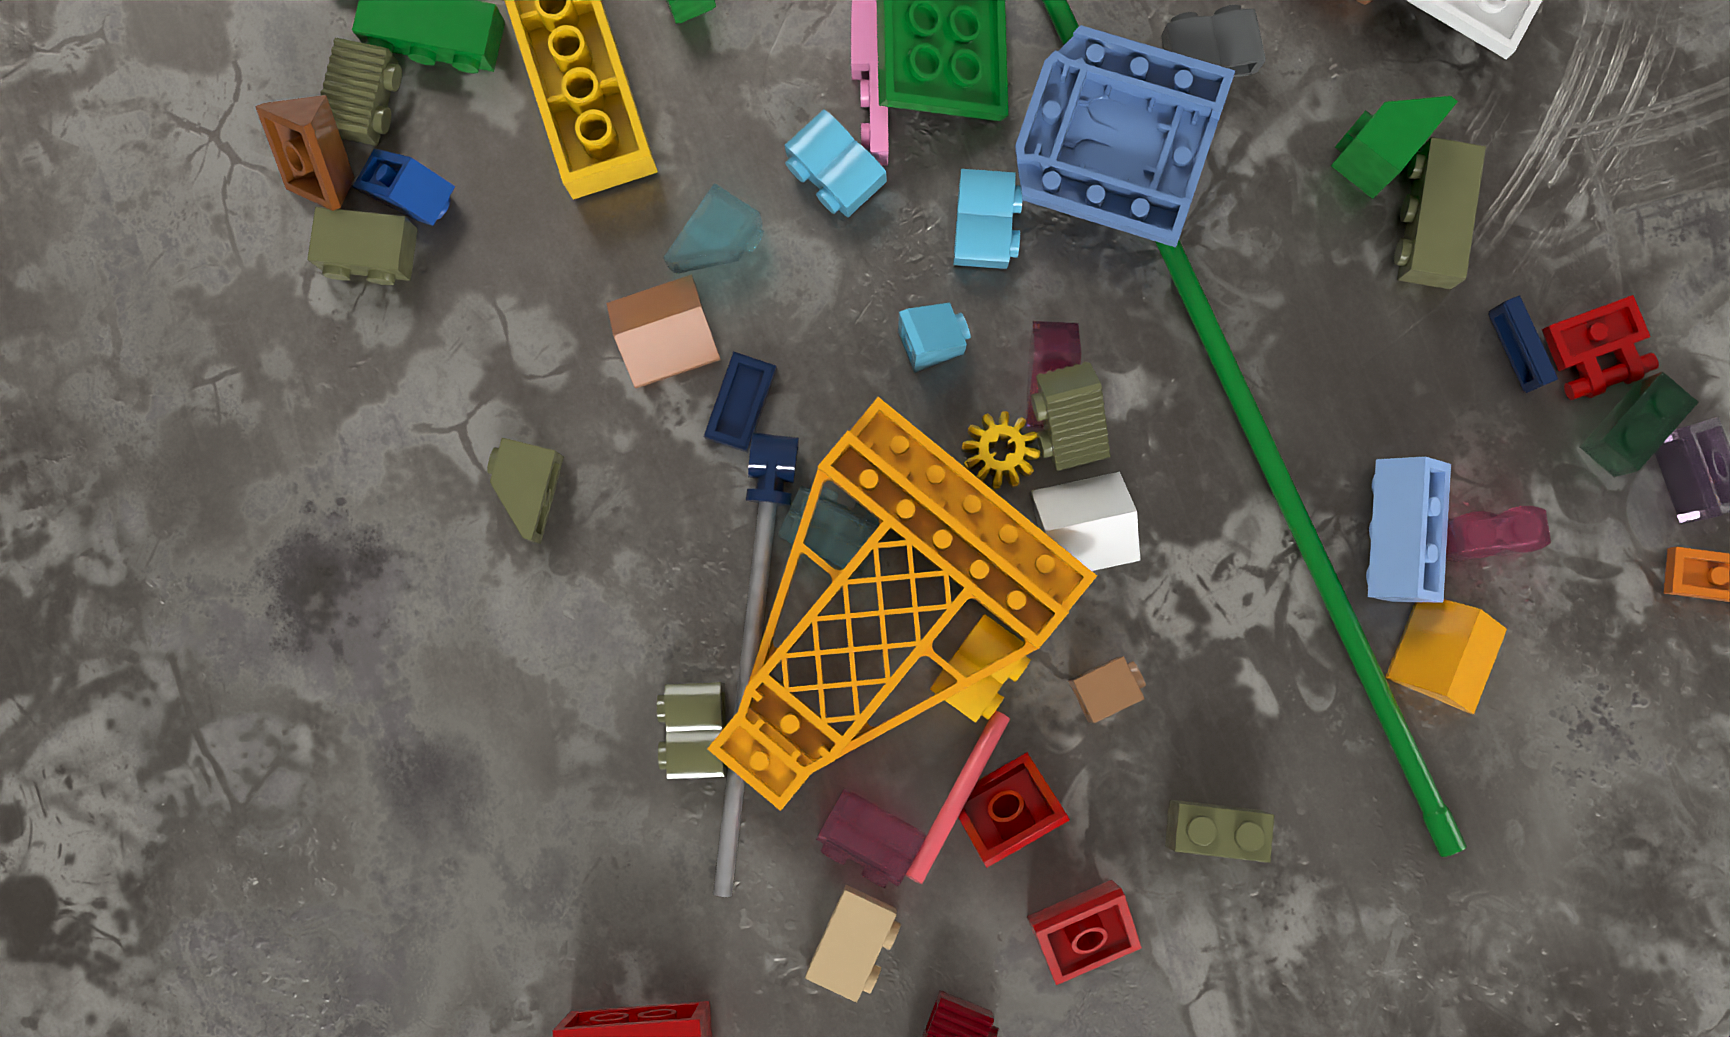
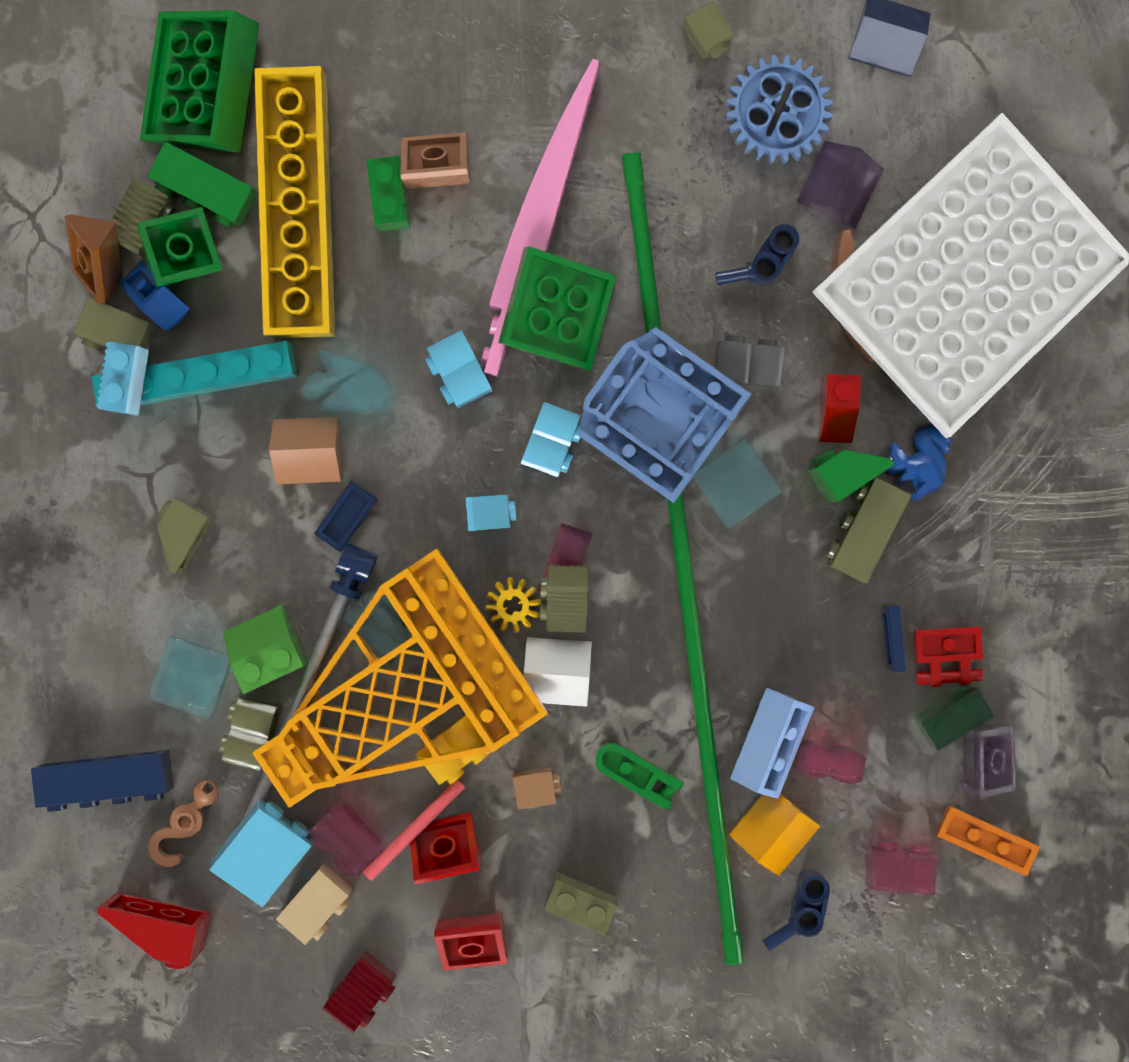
camera: 15 degrees right, 5 degrees up
none -> dark blue brick [31,750,174,812]
none -> teal brick [91,341,299,411]
none -> medium azure brick [96,341,149,416]
none -> green slope [137,207,222,287]
none -> clear light blue plate [148,636,230,719]
none -> nougat piece [149,780,219,867]
none -> medium azure brick [209,799,312,907]
none -> bright green slope [223,605,309,694]
none -> clear light blue slope [300,348,367,401]
none -> green plate [596,742,684,811]
none -> clear light blue tile [693,439,782,529]
none -> dark blue beam [762,869,830,951]
none -> red slope [819,374,861,443]
none -> clear pink brick [865,841,938,895]
none -> blue animal [886,424,952,502]

